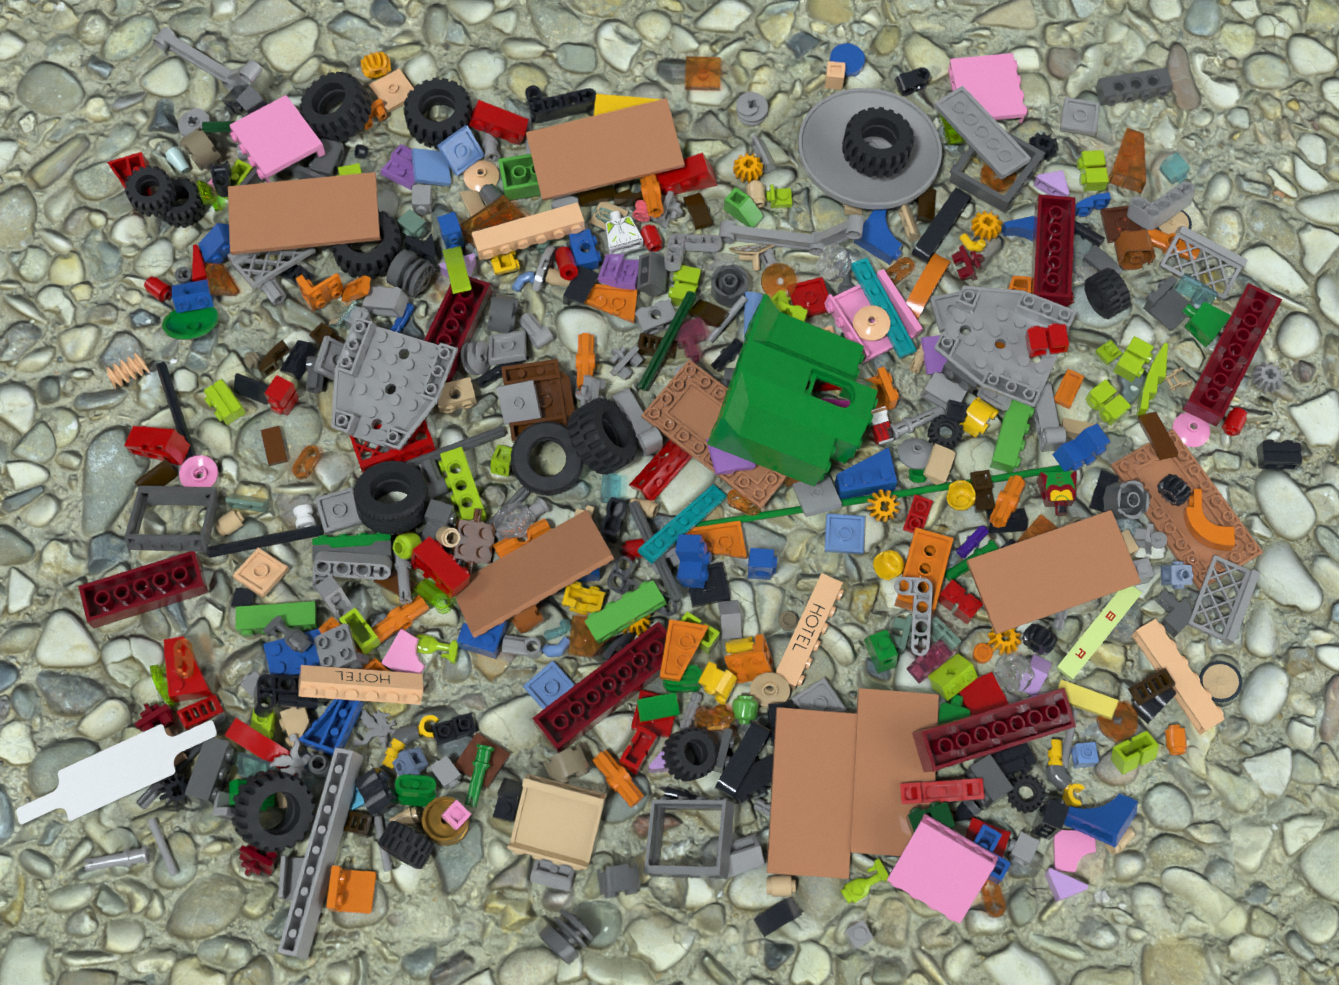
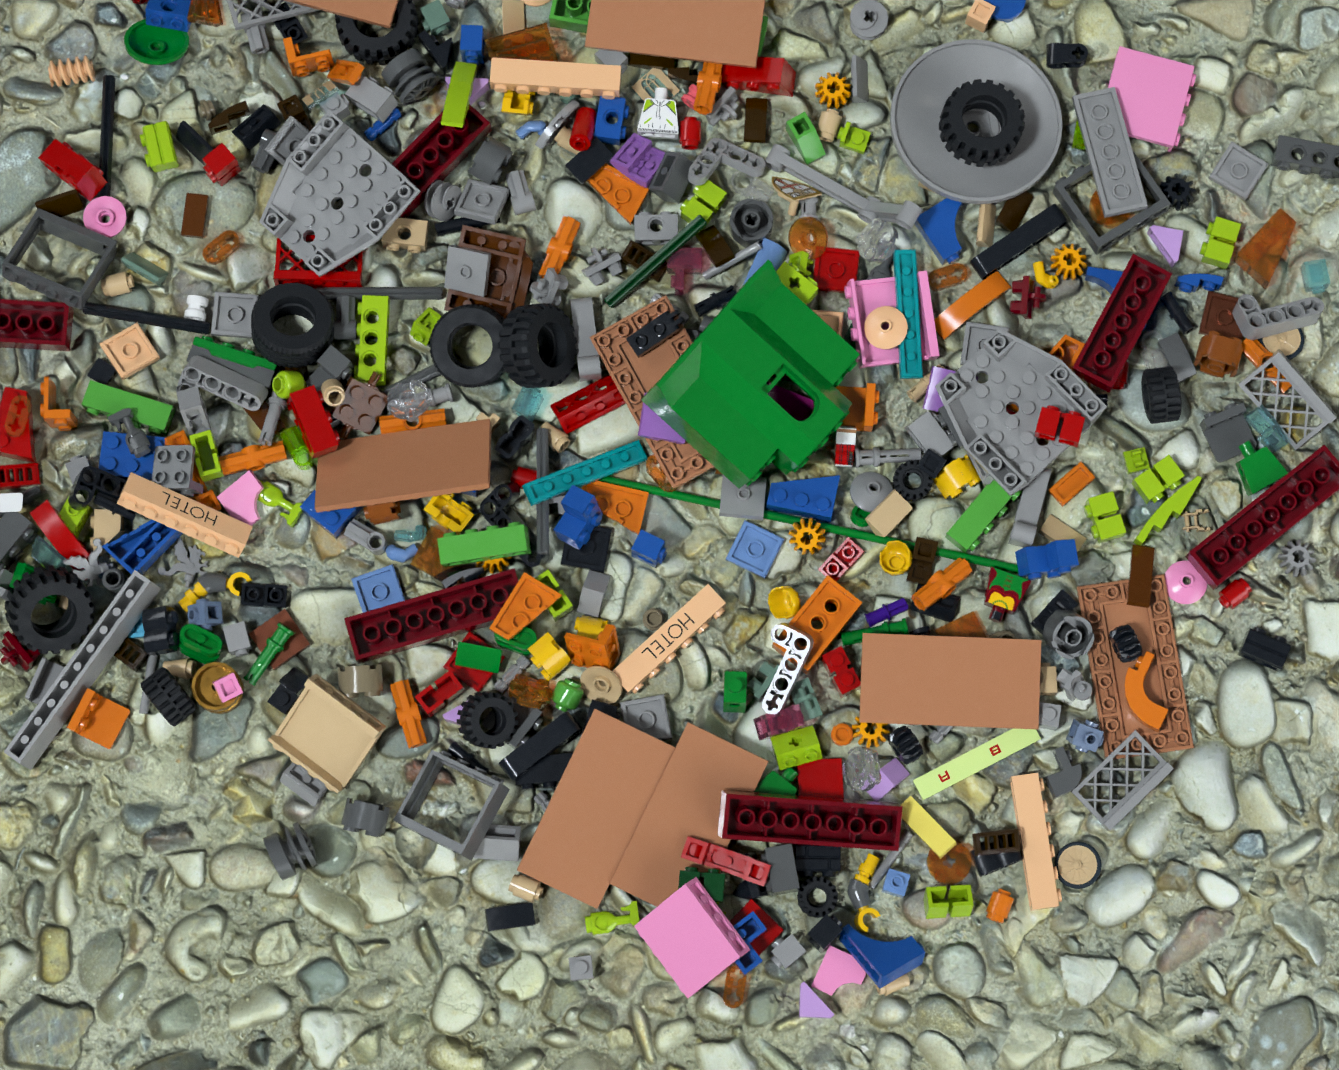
camera: 25 degrees right, 10 degrees up
dark grey brick [480,184,506,211] -> none
none -> orange bracket [40,376,78,431]
none -> black hinge [626,309,685,358]

